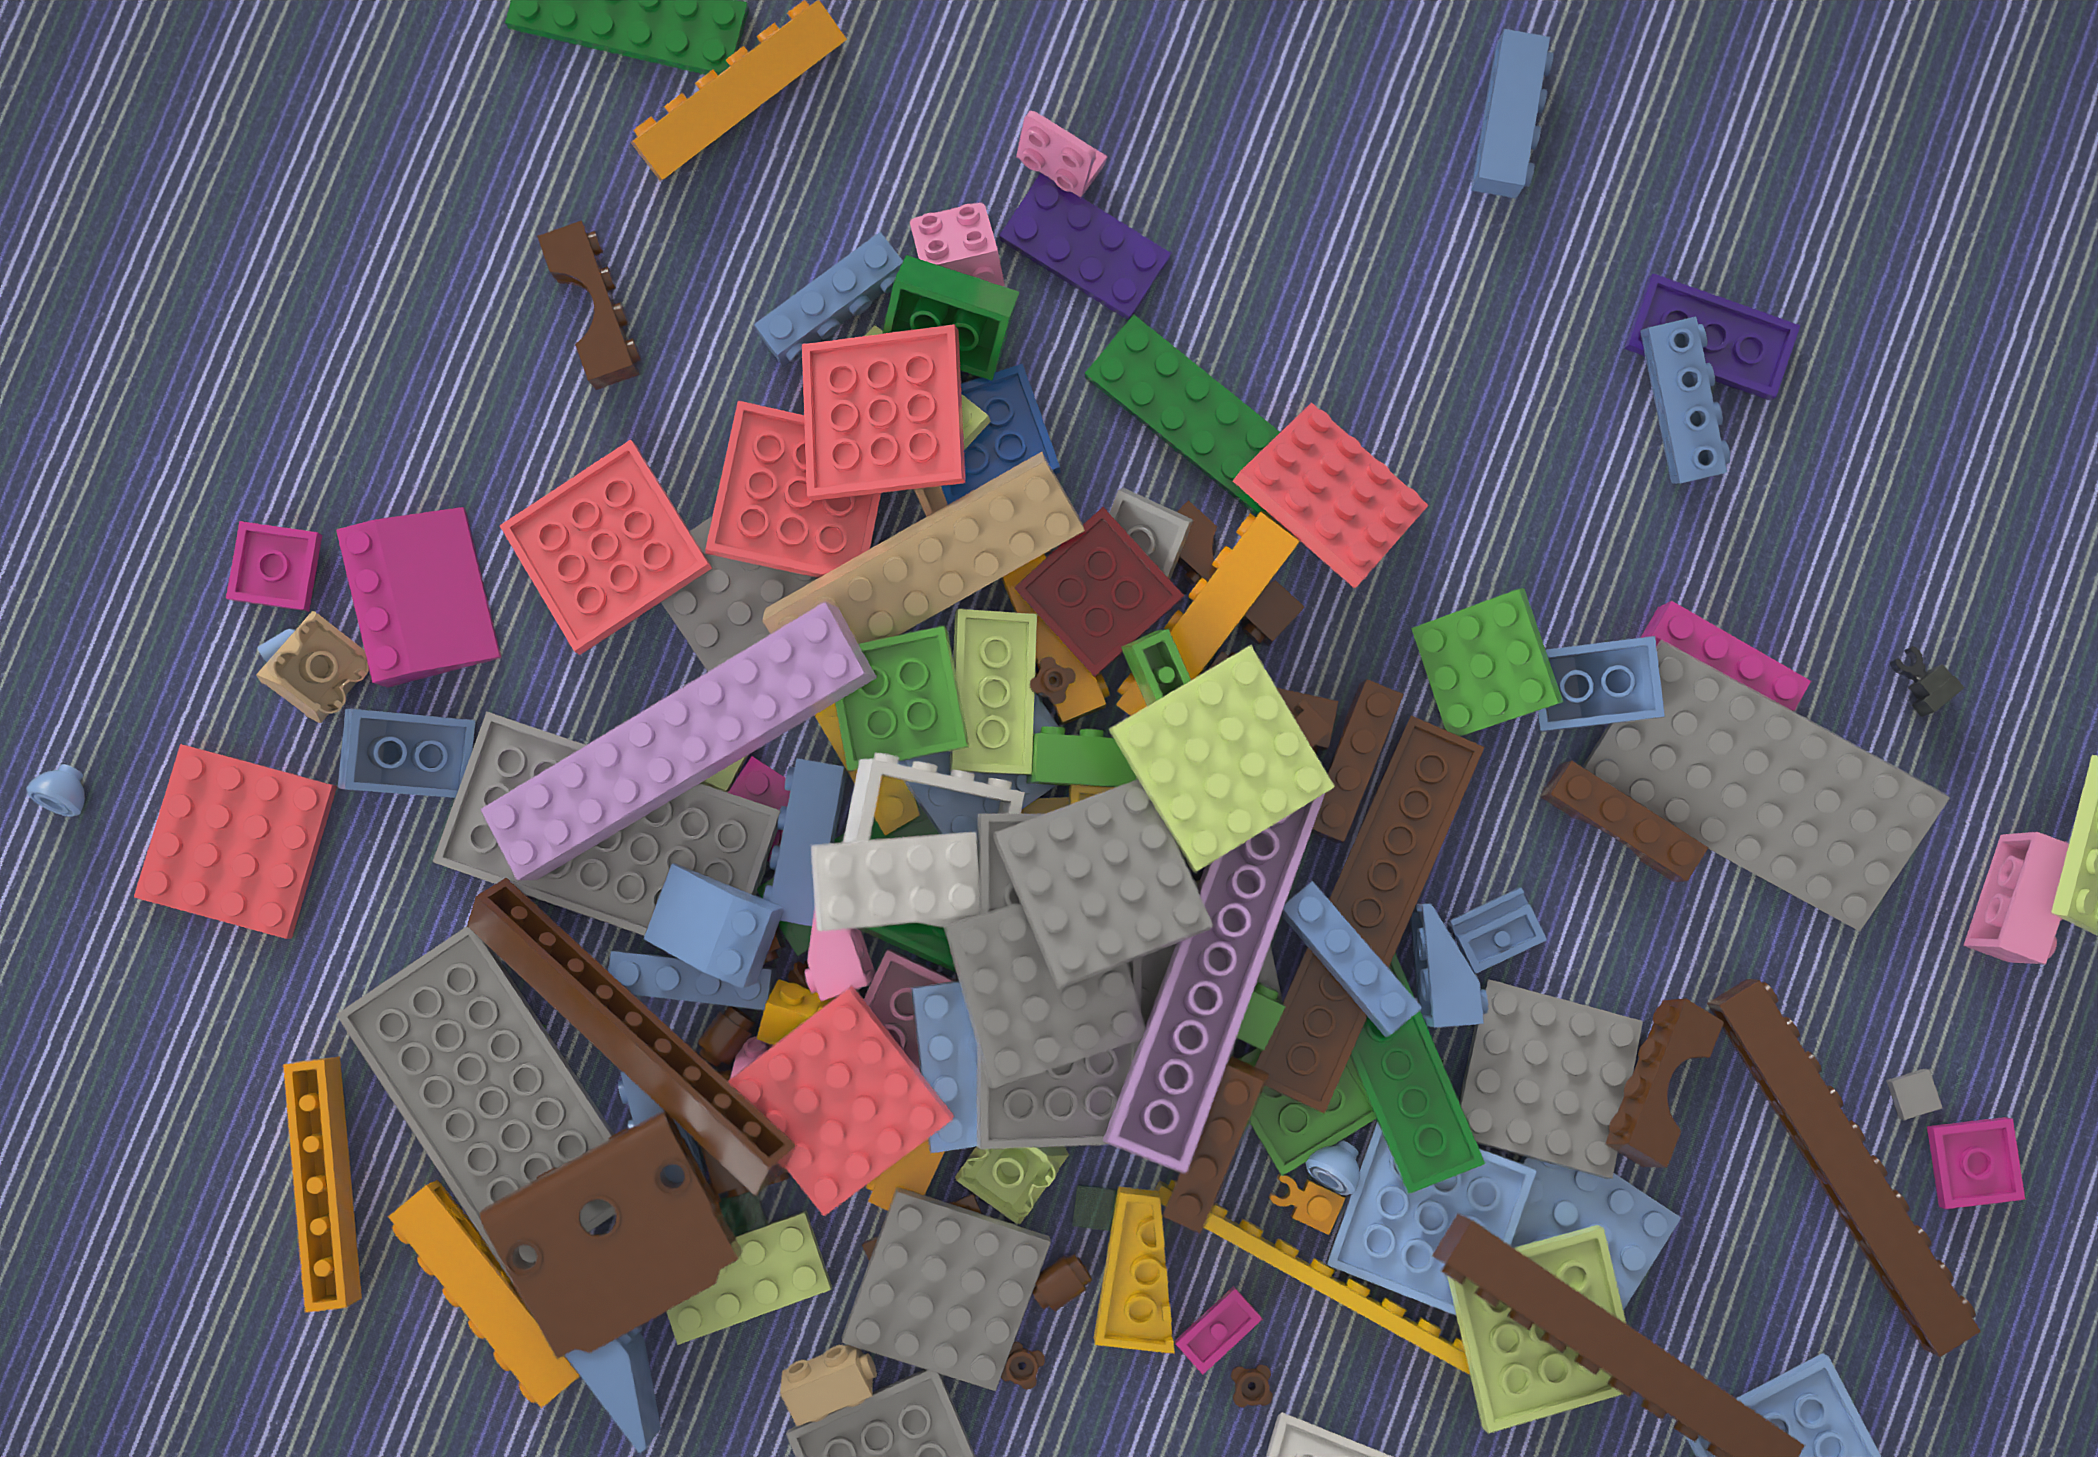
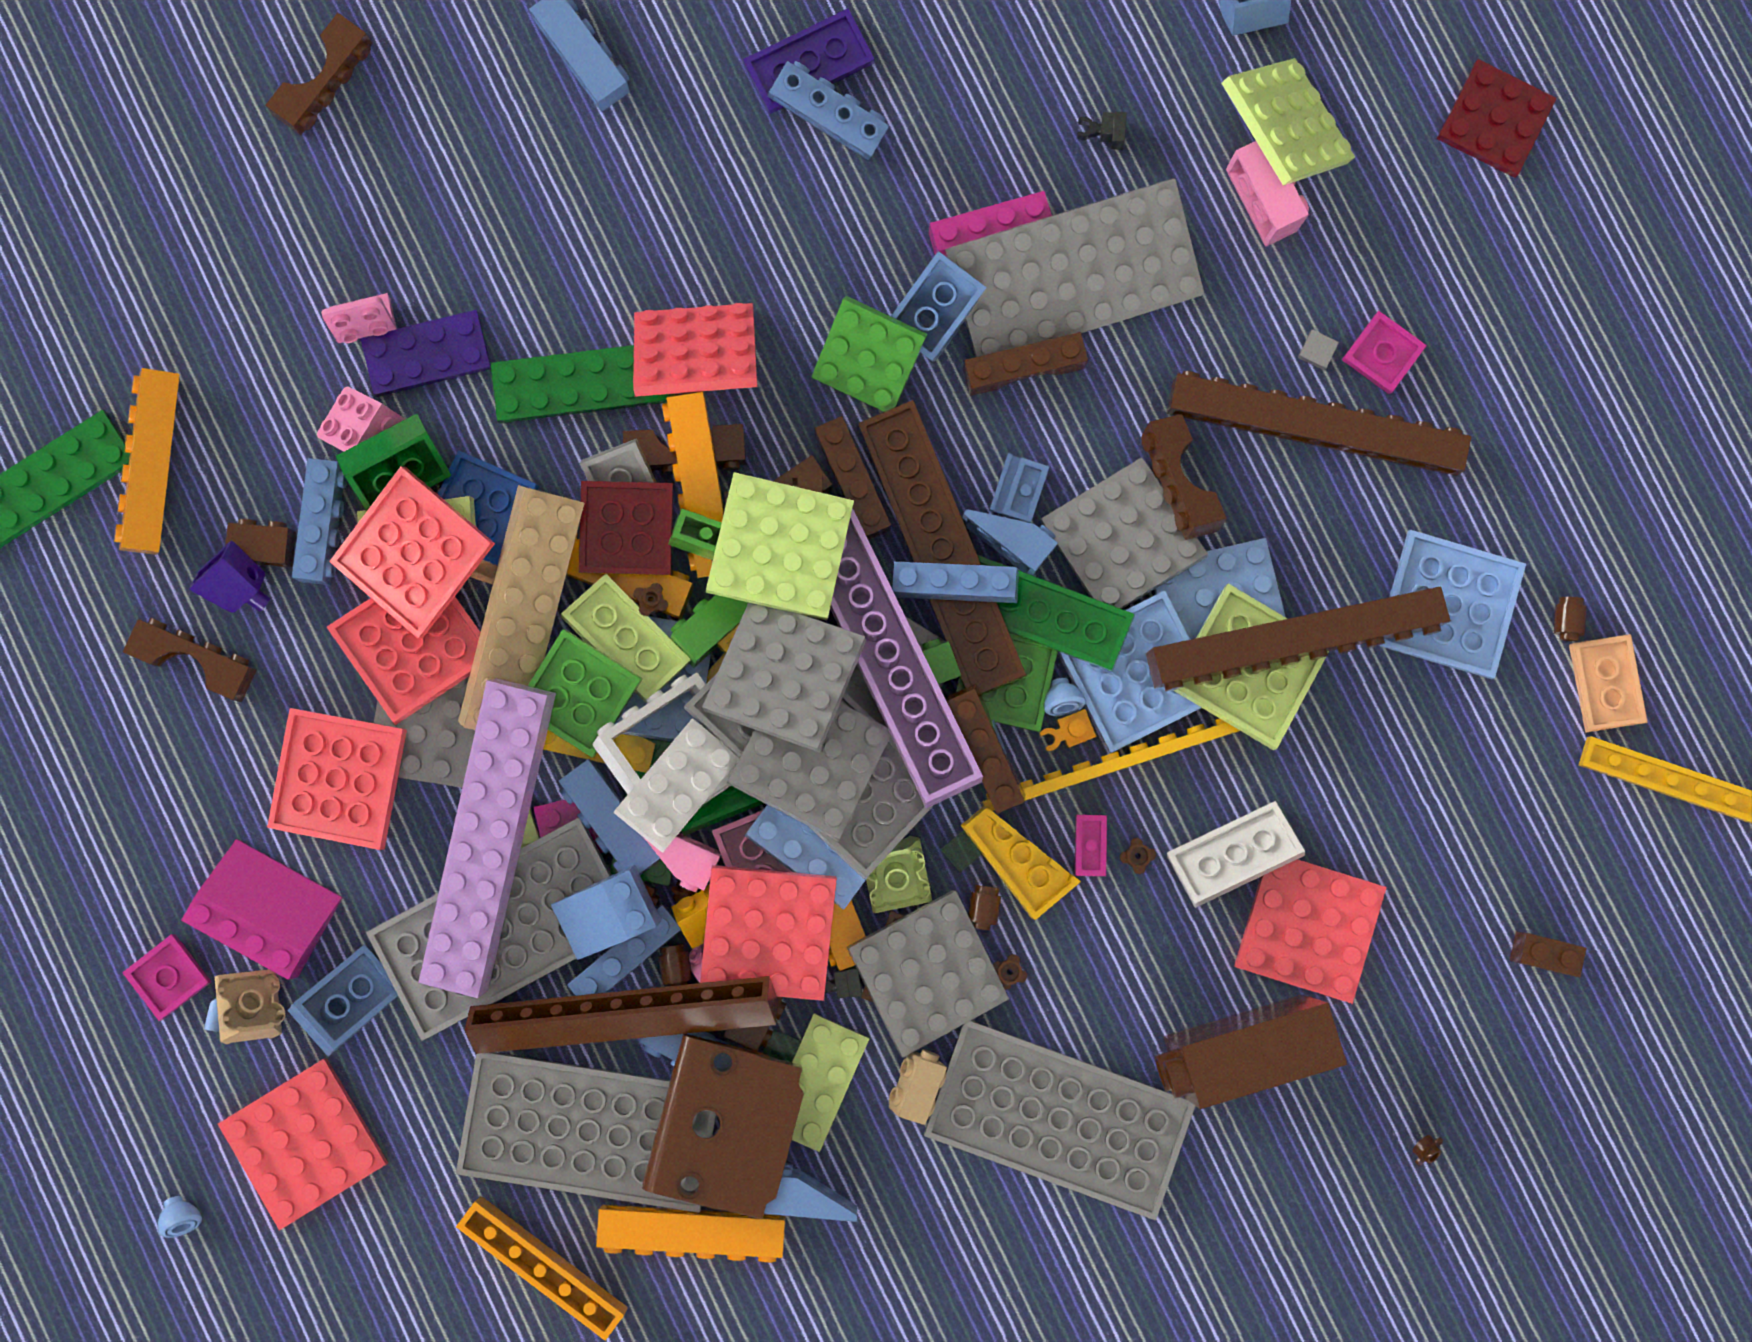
camera: 50 degrees left, 0 degrees up
none -> dark purple torso [189,540,270,613]
none -> reddish brown brick [225,519,296,568]
none -> pearl dark grey piece [825,967,862,999]

